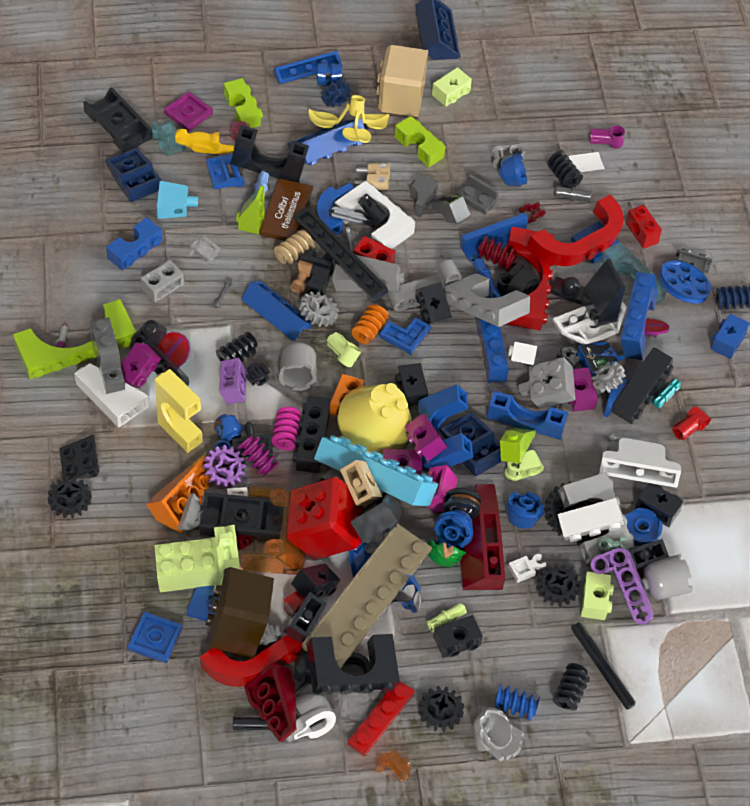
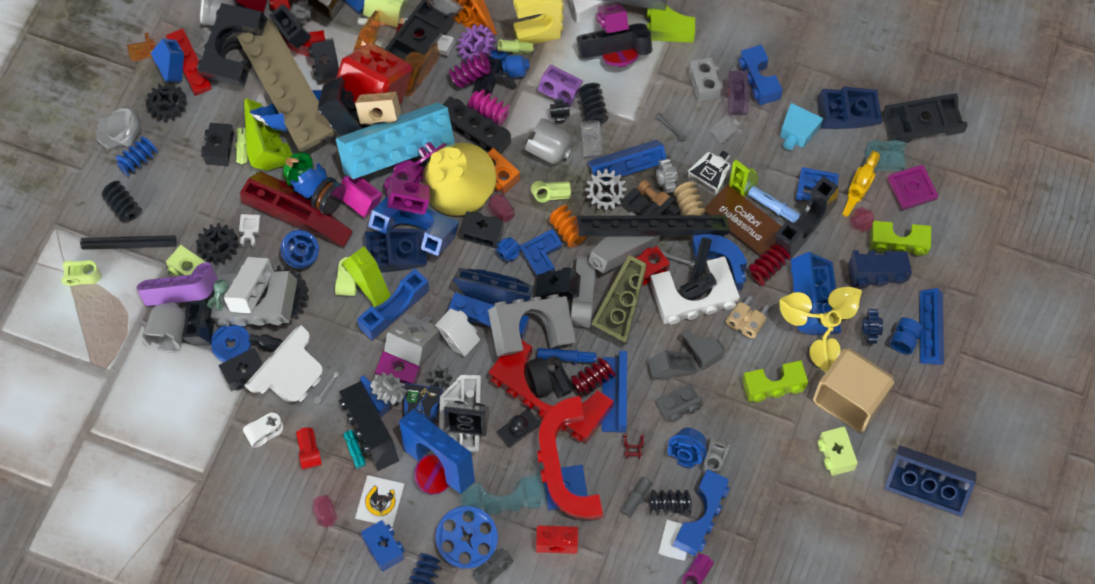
camera: 120 degrees right, 10 degrees up
none -> yellowish green piece [61,260,101,286]
none -> blue slope [151,39,184,83]
none -> white piece [243,413,284,448]
none -> lime wedge [244,98,292,171]
none -> black piece [249,334,283,351]
none -> clear pink brick [312,495,338,527]
none -> sticker [355,475,404,527]
none -> magenta piece [414,142,446,166]
none -> dark blue wedge [454,268,534,305]
none -> clear pink brick [488,194,515,223]
none -> blue gear [495,237,521,262]
none -> yellowish green axle [497,39,534,54]
none -> clear plate [580,120,603,159]
none -> olive wedge [591,255,647,343]
none -> light grey gear [656,159,678,193]
none -> blue arch [672,469,730,556]
none -> torso [687,150,731,197]
none -> clear purple brick [727,71,749,115]
none -> dark red piece [748,244,791,286]
none -> dark blue wedge [847,250,912,288]

